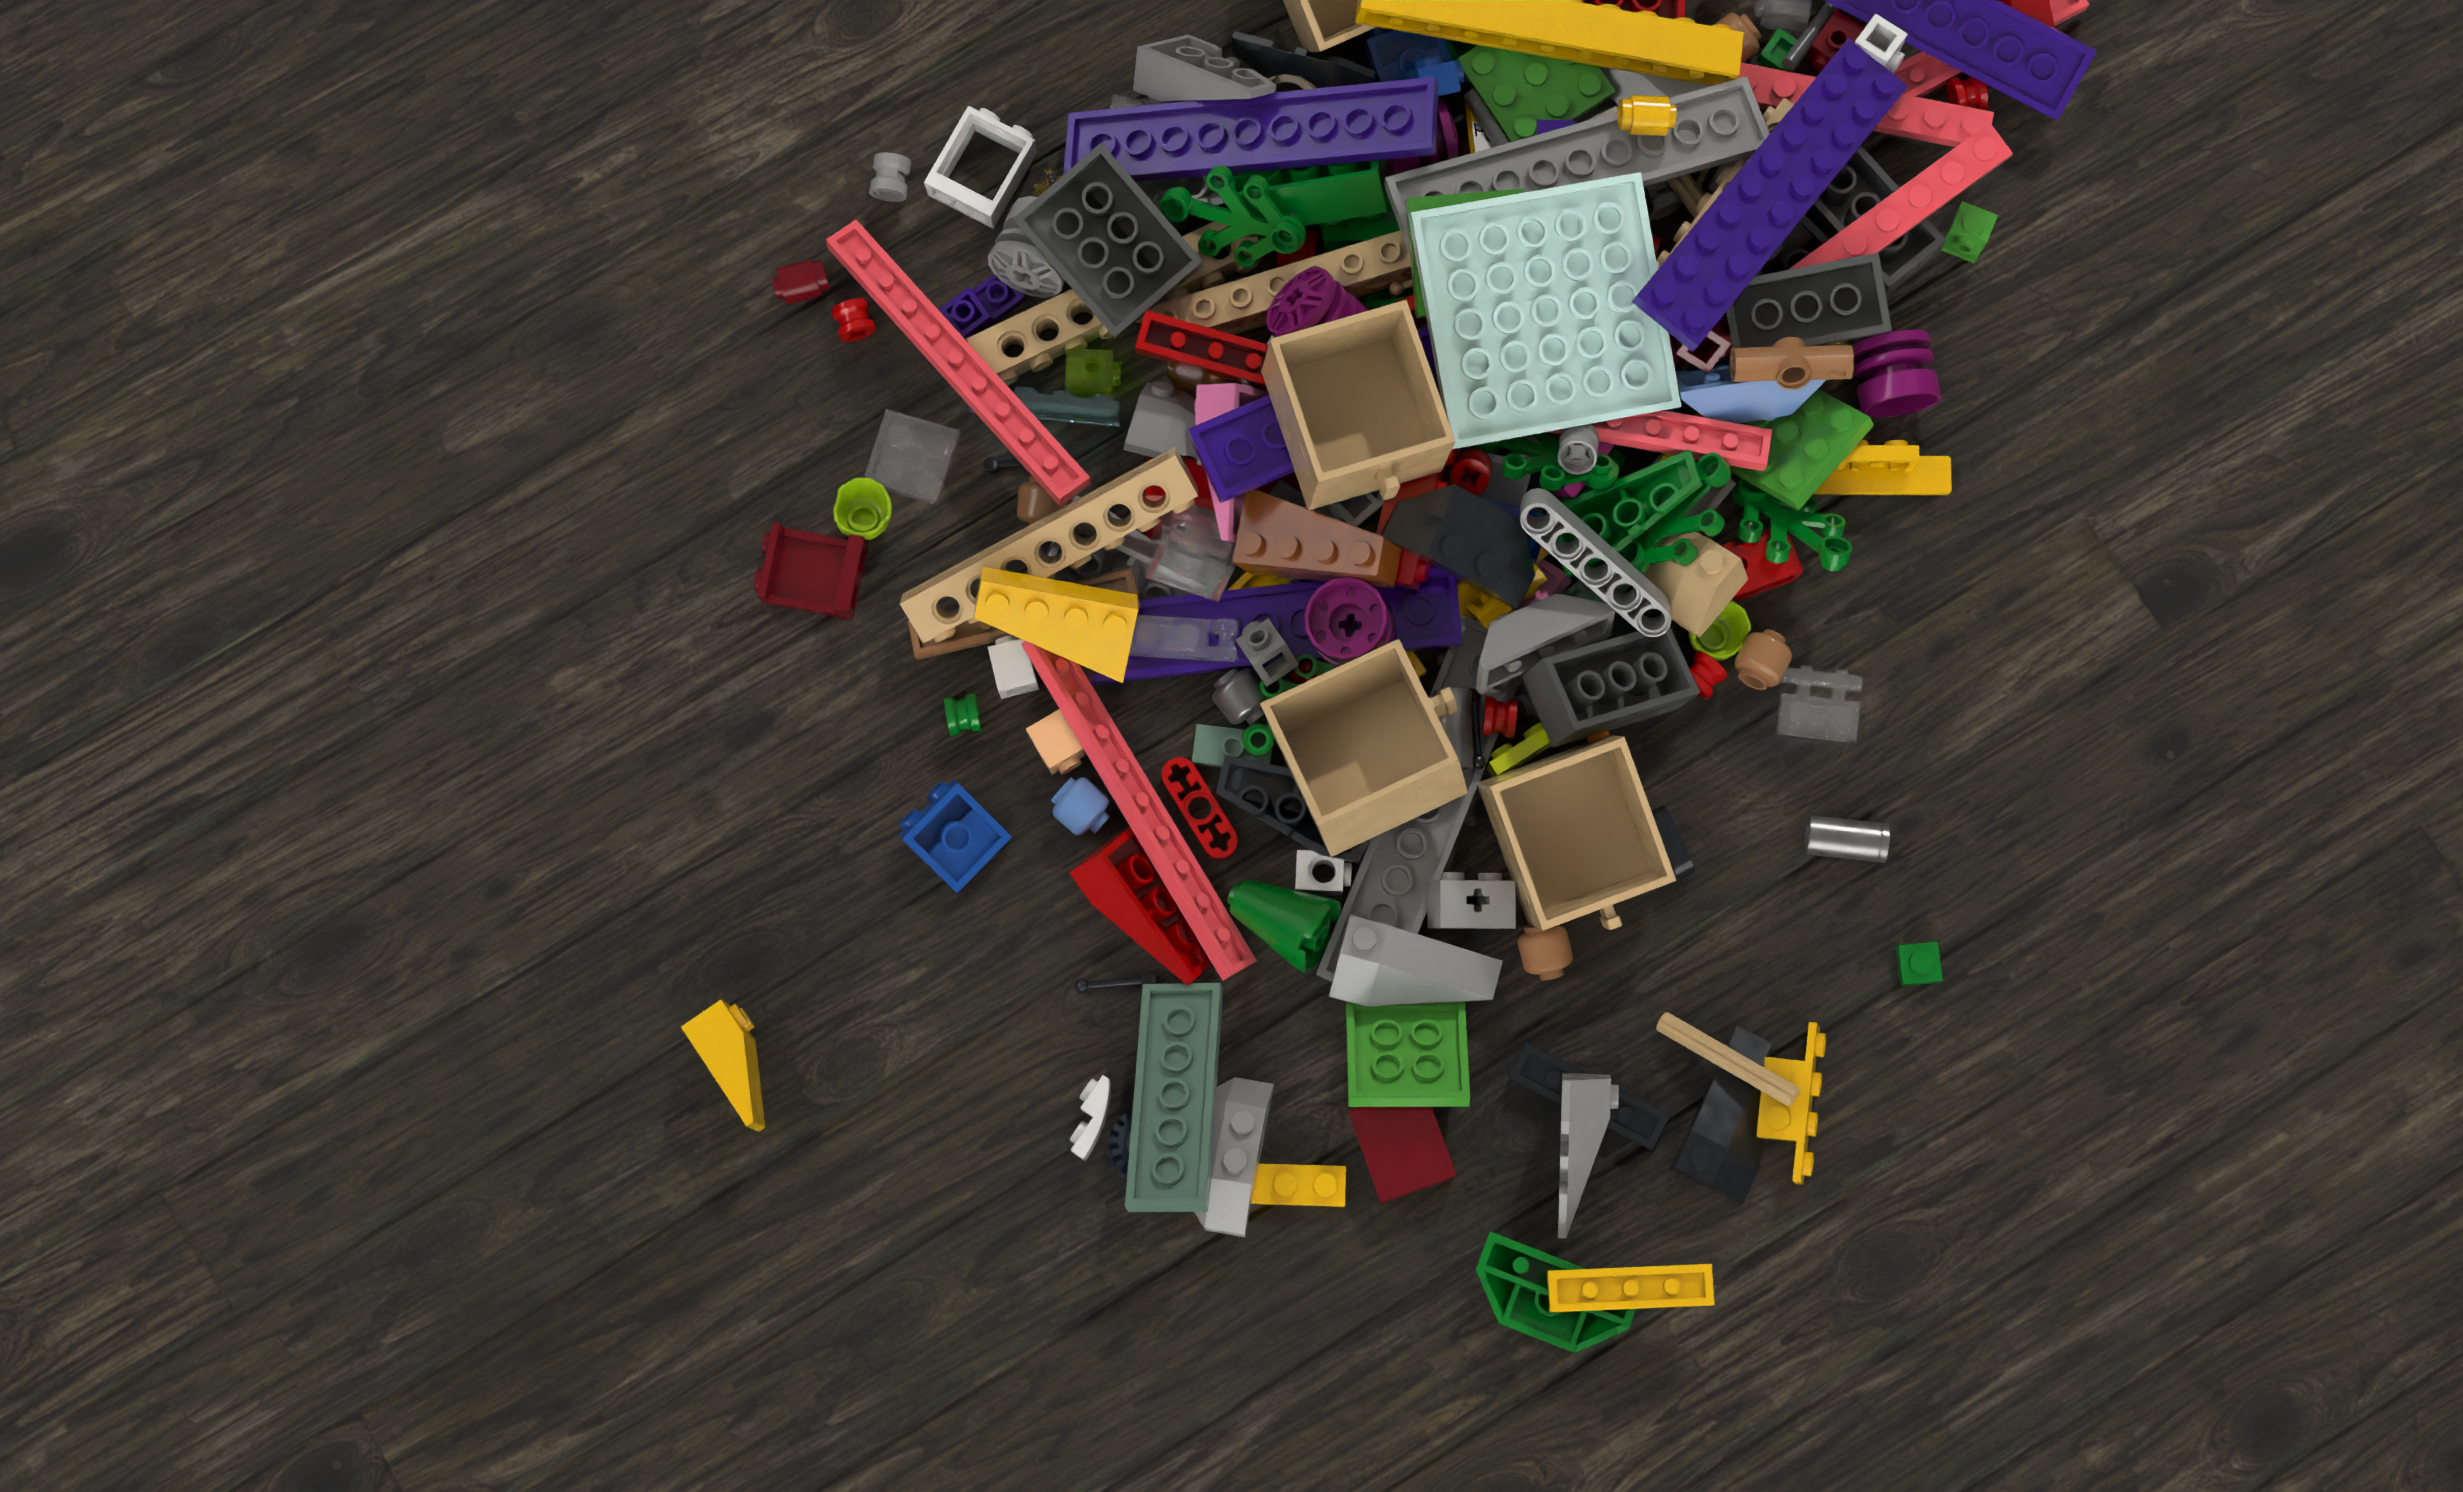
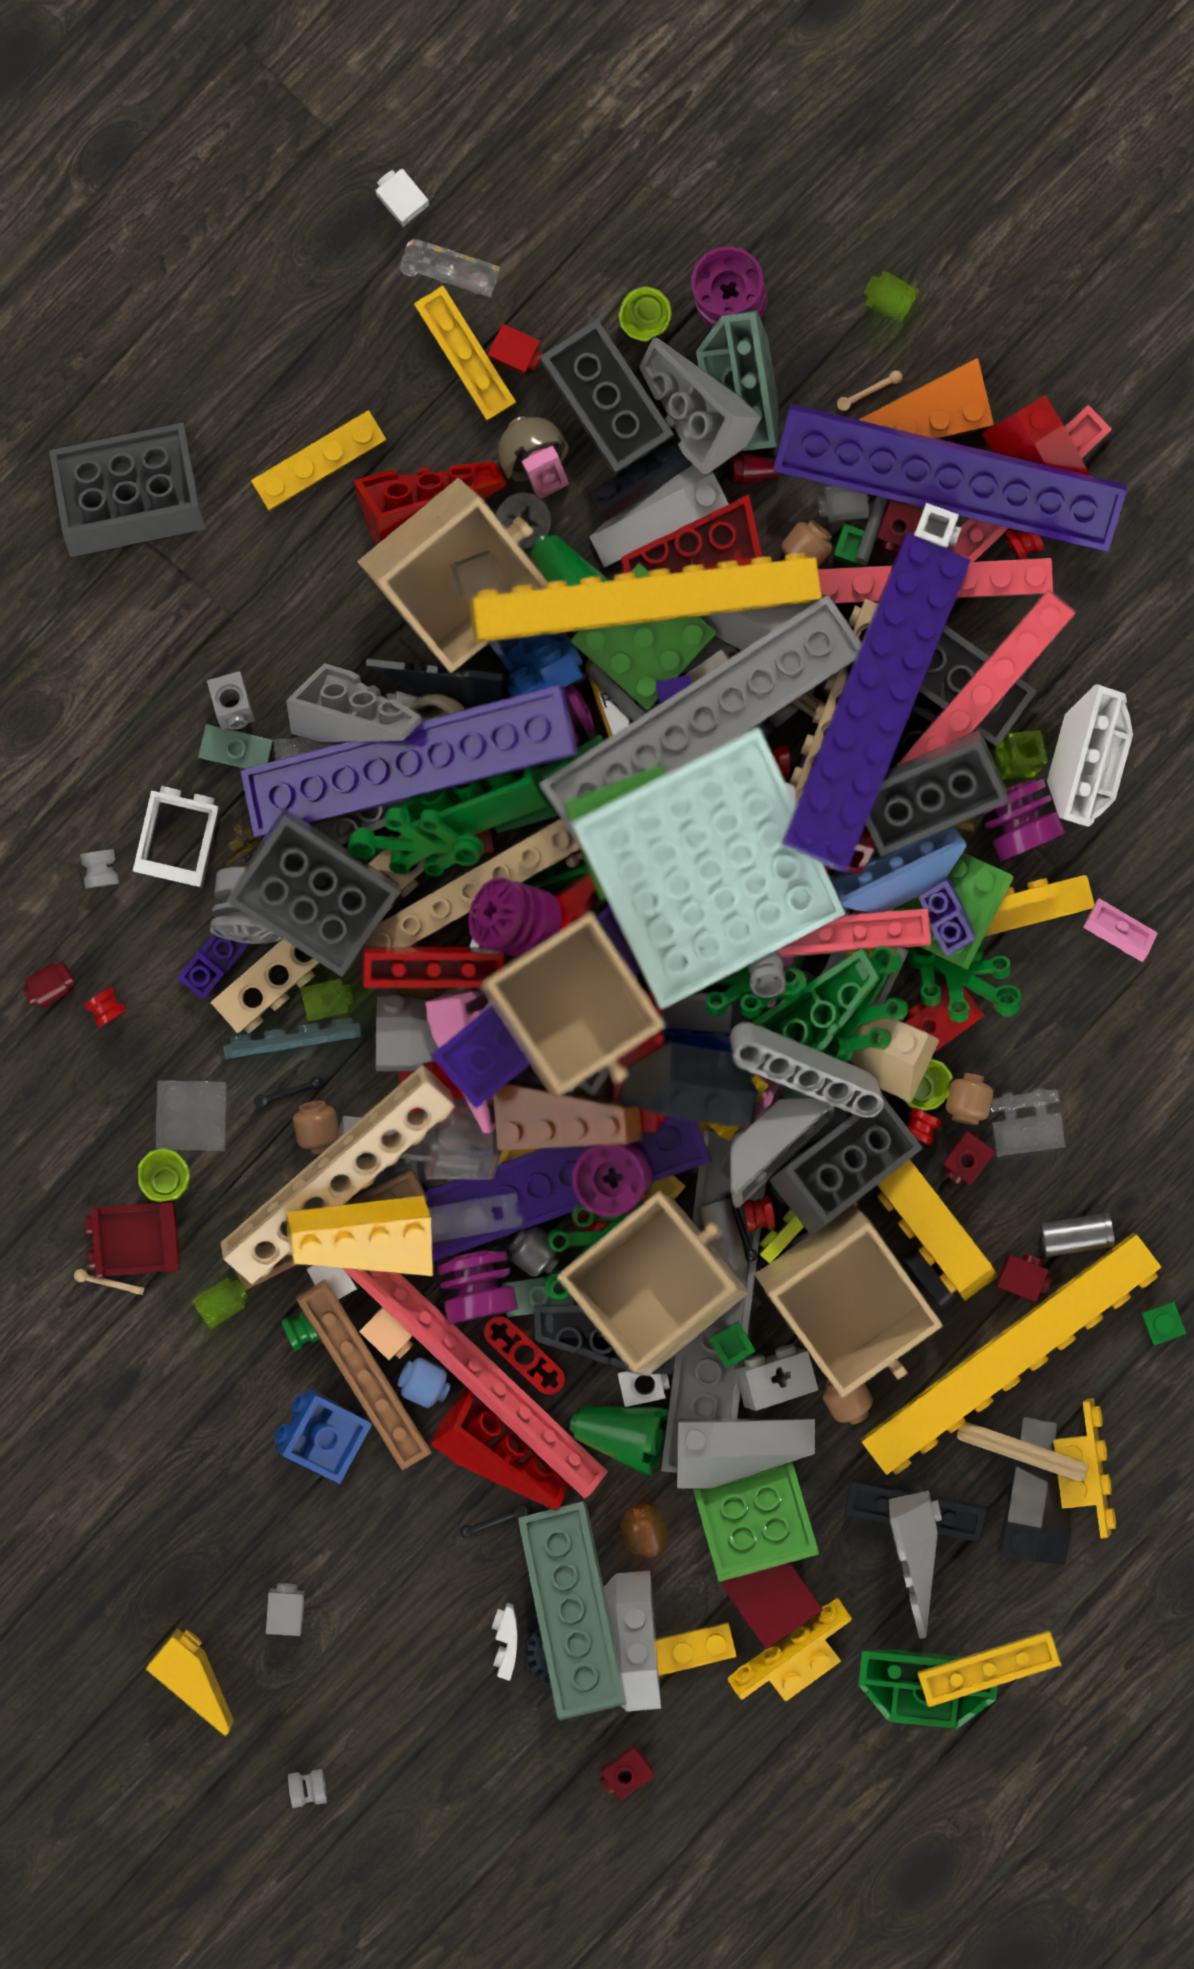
camera: 25 degrees left, 10 degrees up
coral plate [826,220,1091,507] -> none
light grey brick [1236,618,1299,687] -> none
red wheel [1450,448,1493,495] -> none
yellow brick [1617,95,1676,136] -> none
medium nougat piece [1730,337,1854,390] -> none
bright green brick [1941,201,1998,264] -> none
none -> tan hinge [74,1269,145,1295]
none -> clear neon green brick [192,1277,248,1330]
none -> sand green plate [198,724,274,769]
none -> light grey brick [207,671,255,730]
none -> light grey brick [266,1583,305,1636]
none -> light grey wheel [288,1769,327,1808]
none -> medium nougat tile [296,1279,432,1471]
none -> magenta wheel [436,1250,519,1324]
none -> dark red brick [599,1743,655,1800]
none -> clear orange head [620,1504,669,1558]
none -> green plate [709,1321,756,1368]
none -> yellow bracket [727,1598,852,1702]
none -> yellow brick [860,1233,1162,1475]
none -> yellow wedge [877,1159,998,1301]
none -> dark purple slope [918,880,977,956]
none -> dark red brick [941,1130,995,1186]
none -> clear neon green brick [994,730,1048,780]
none -> dark red brick [995,1253,1051,1302]
none -> white wedge [1047,684,1133,827]
none -> bright pink plate [1083,898,1158,962]

